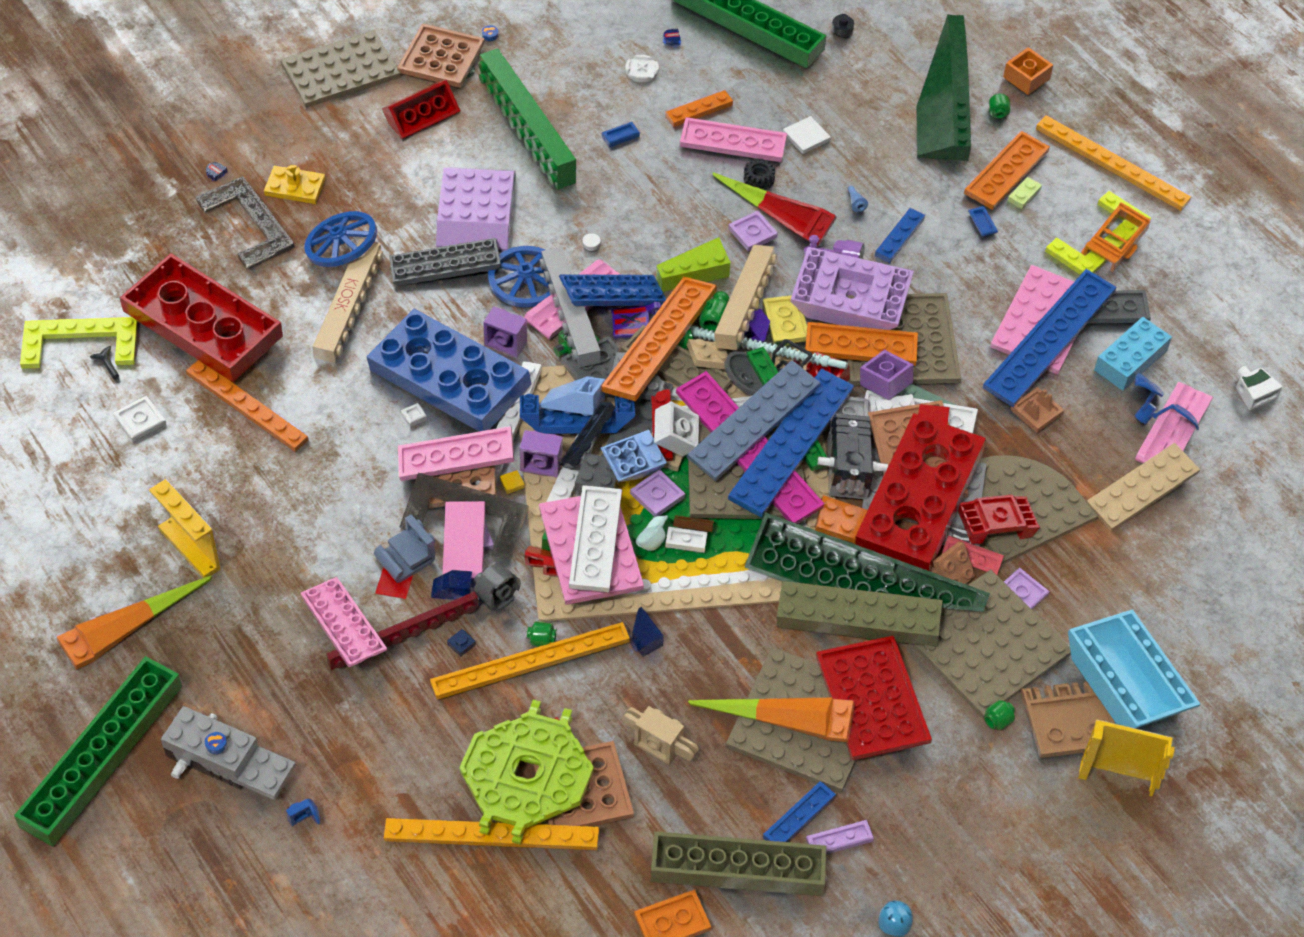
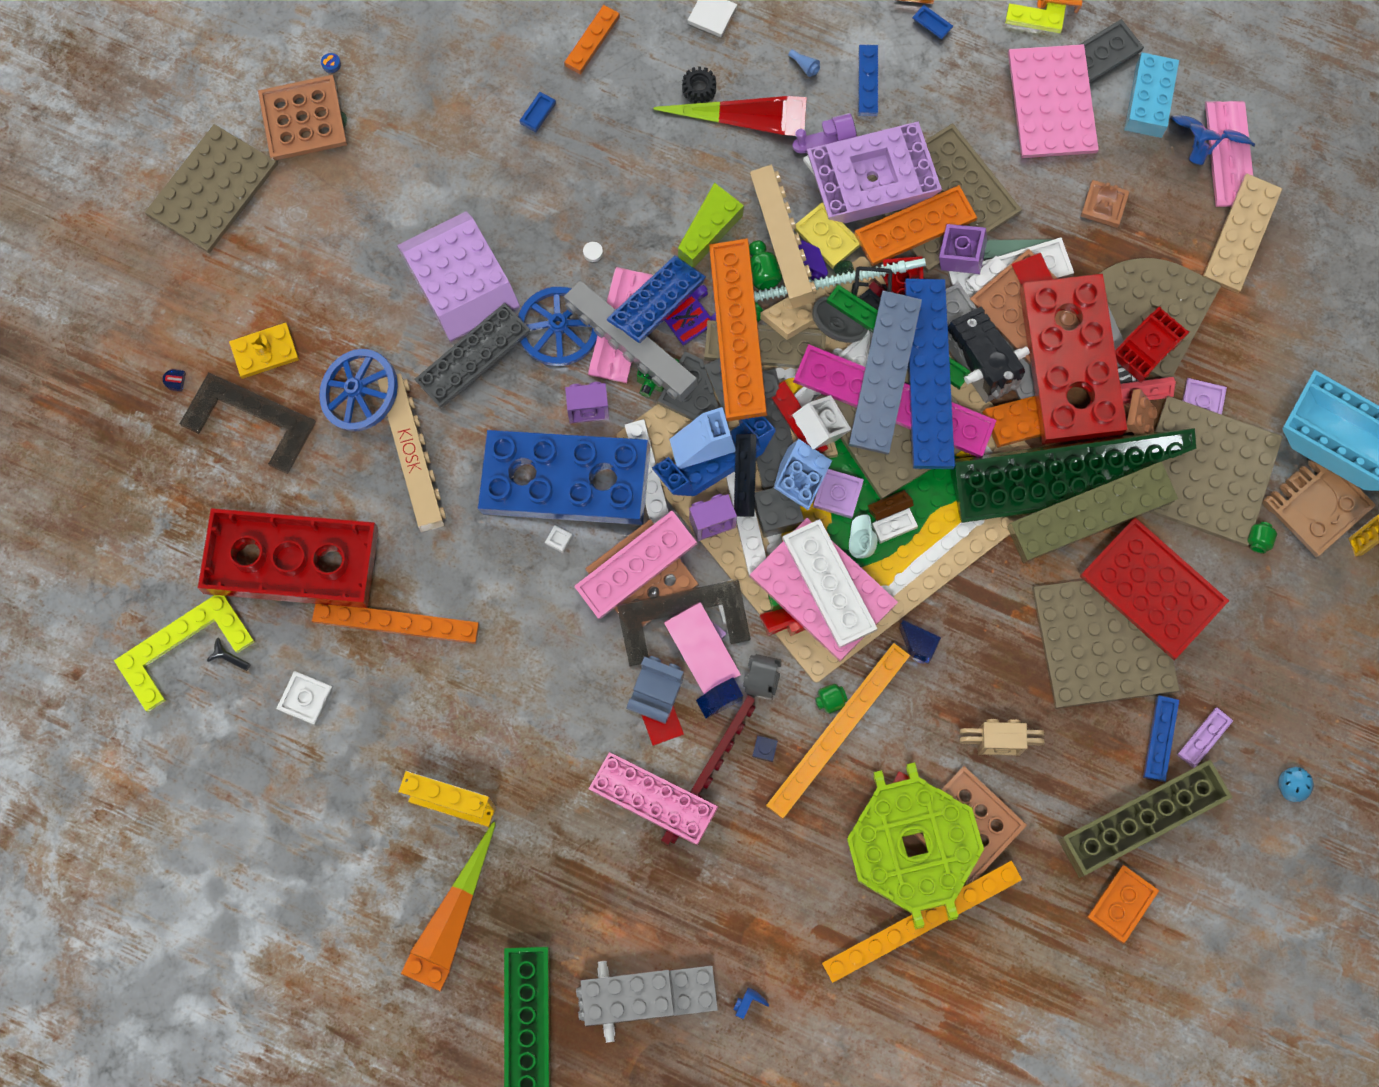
camera: 30 degrees left, 20 degrees up
blue tile [205,732,227,754] -> none
red slope [381,79,460,139] -> none
green brick [478,48,576,190] -> none
yellow tile [500,470,525,494] -> none
white tile [625,55,659,83] -> none
bright pink plate [680,118,787,162] -> none
orange plate [688,697,855,742] -> none
lavender plate [728,211,778,252] -> none
blue plate [983,269,1116,407] -> none
white torso [1236,366,1283,410] -> none

